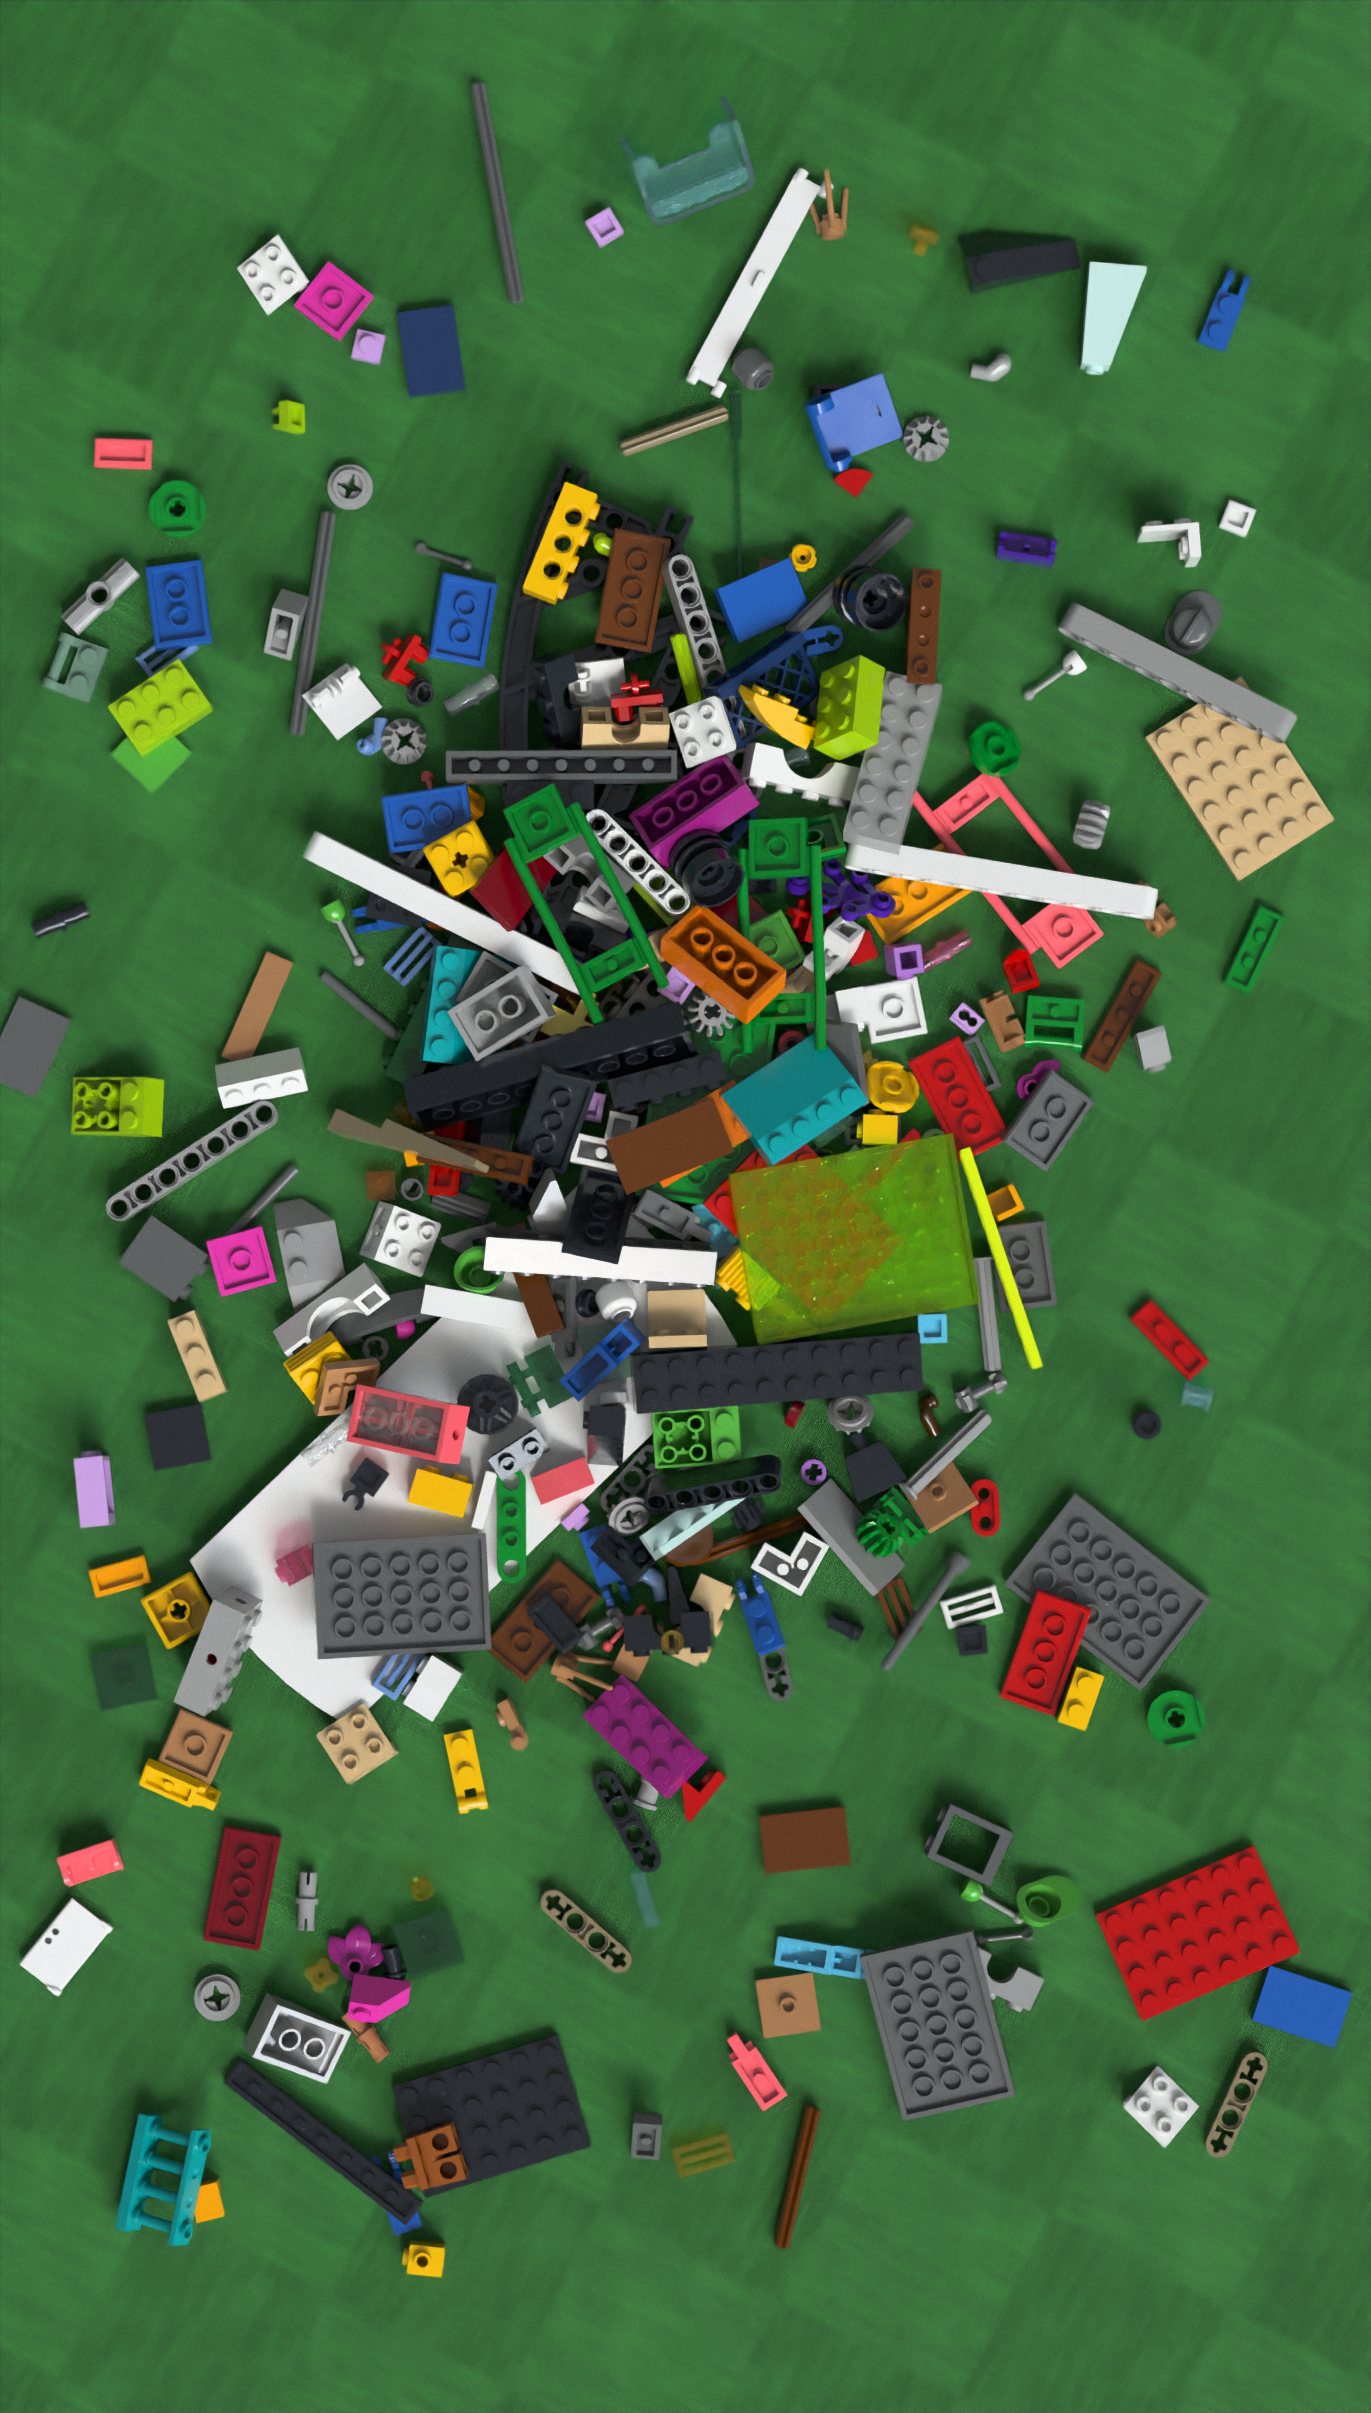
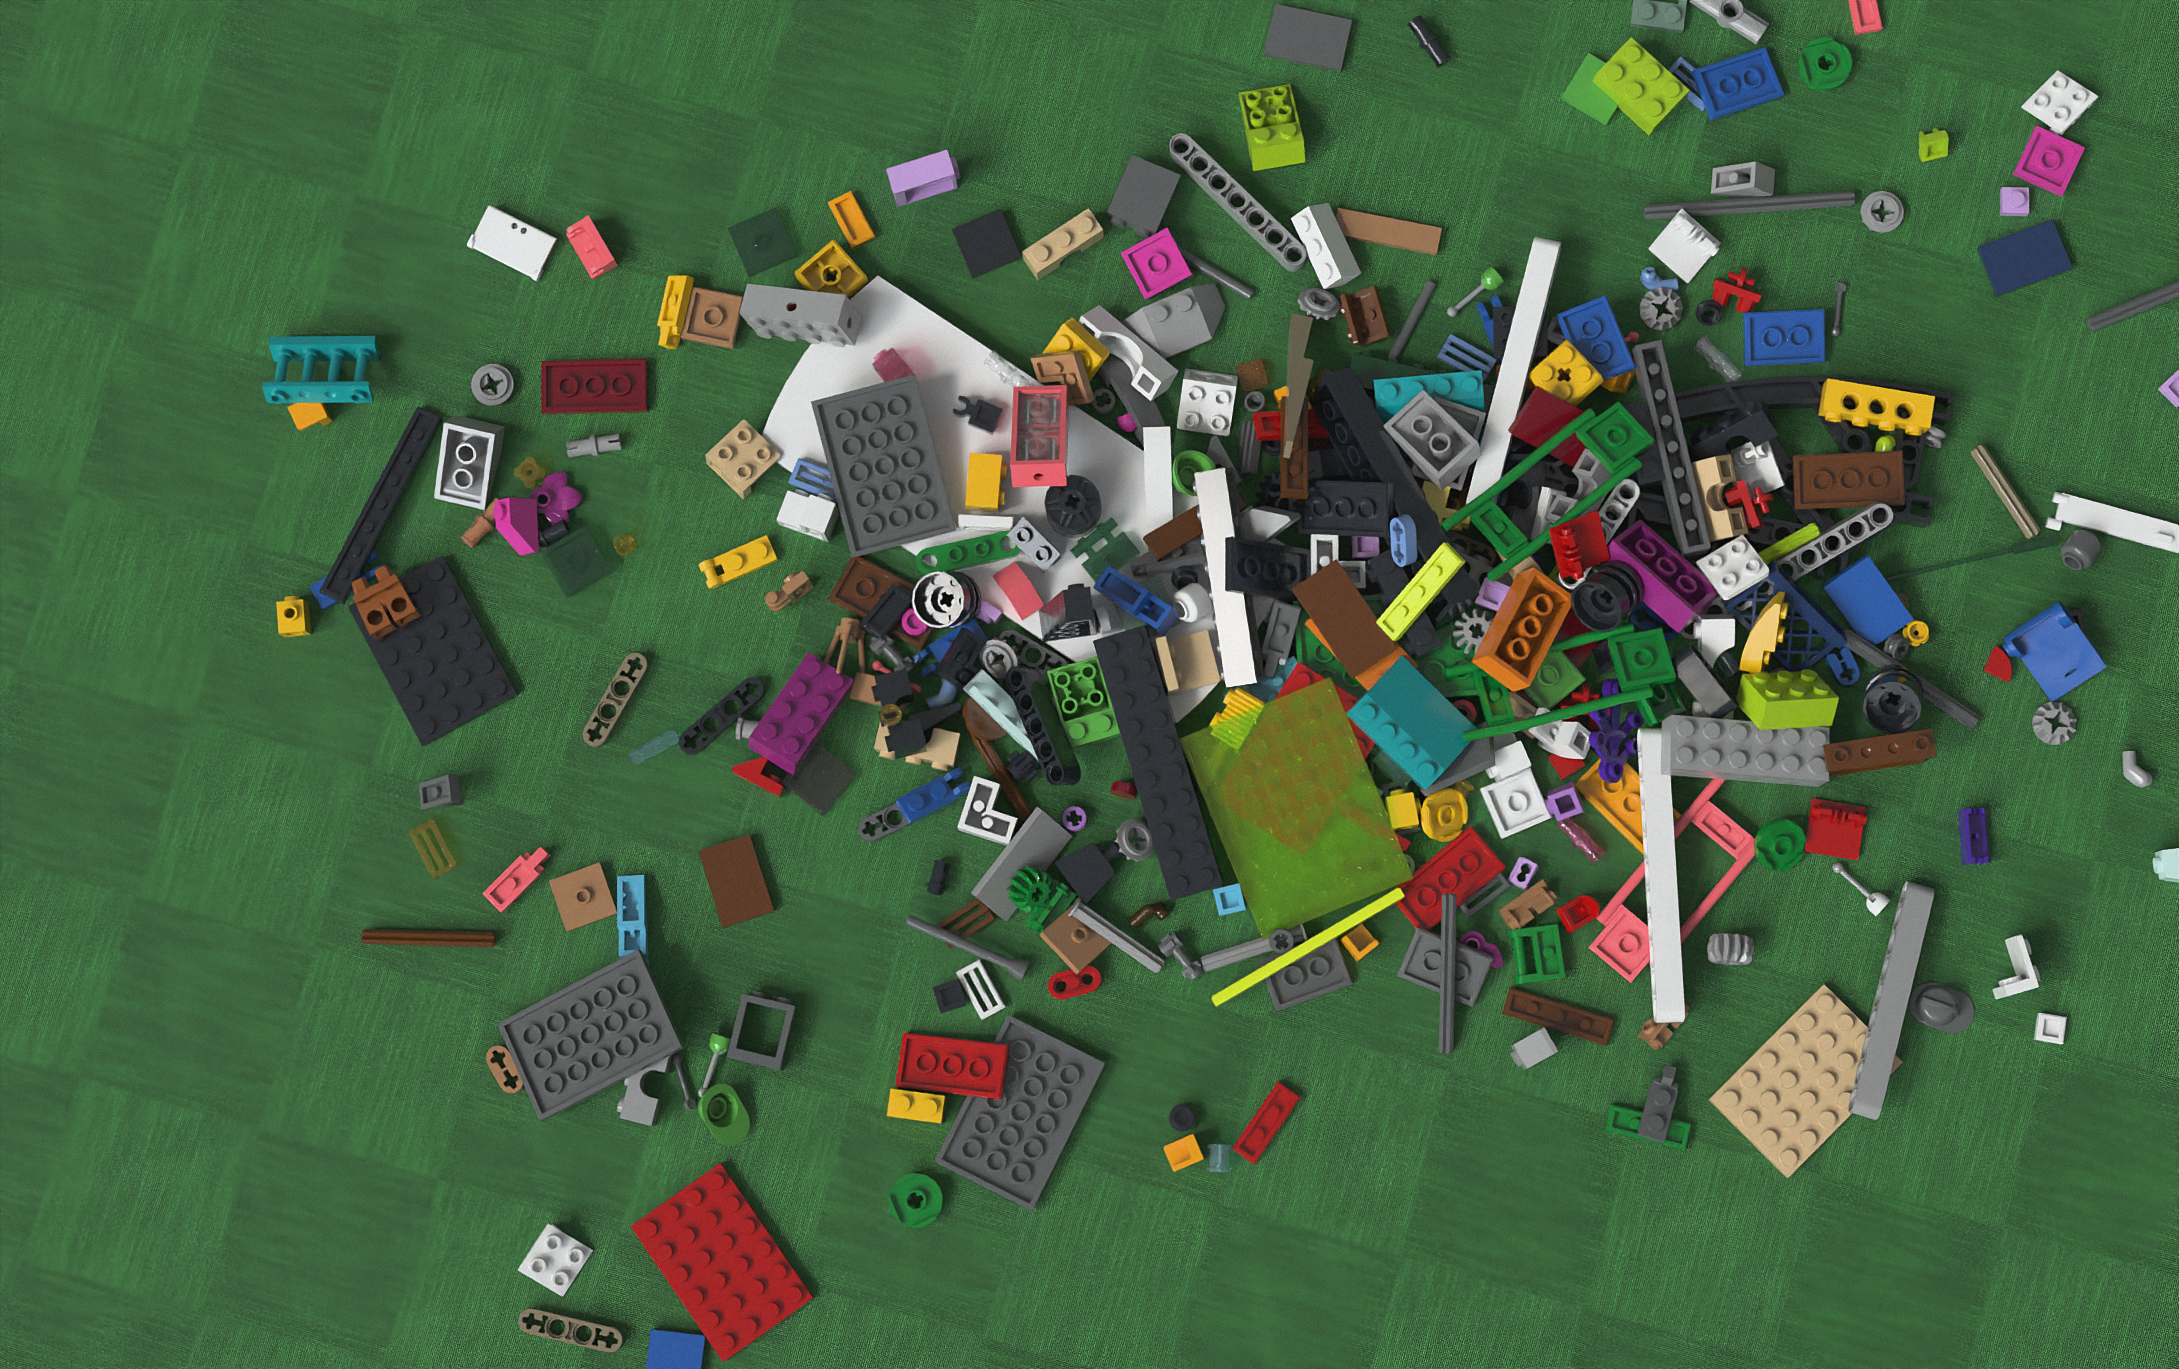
camera: 85 degrees right, 5 degrees down
none -> medium nougat beam [486,1046,524,1094]
none -> clear smoke tile [782,742,857,817]
none -> dark pink tile [902,608,929,636]
none -> black wheel [912,571,981,628]
none -> light orange panel [1164,1134,1204,1172]
none -> dark grey bush [1269,928,1294,954]
none -> light grey gear [1297,288,1340,320]
none -> reddish brown bracket [1340,286,1392,347]
none -> neon yellow tile [1376,543,1466,641]
none -> medium blue beam [1390,514,1417,567]
none -> dark grey axle [1439,893,1457,1054]
none -> red hinge [1548,510,1610,579]
none -> dark grey hinge [1637,1065,1679,1144]
none -> beam [1671,644,1739,719]
none -> red hinge [1804,798,1867,861]
none -> dark grey bush [1884,634,1909,661]
none -> light grey bush [1924,426,1946,448]

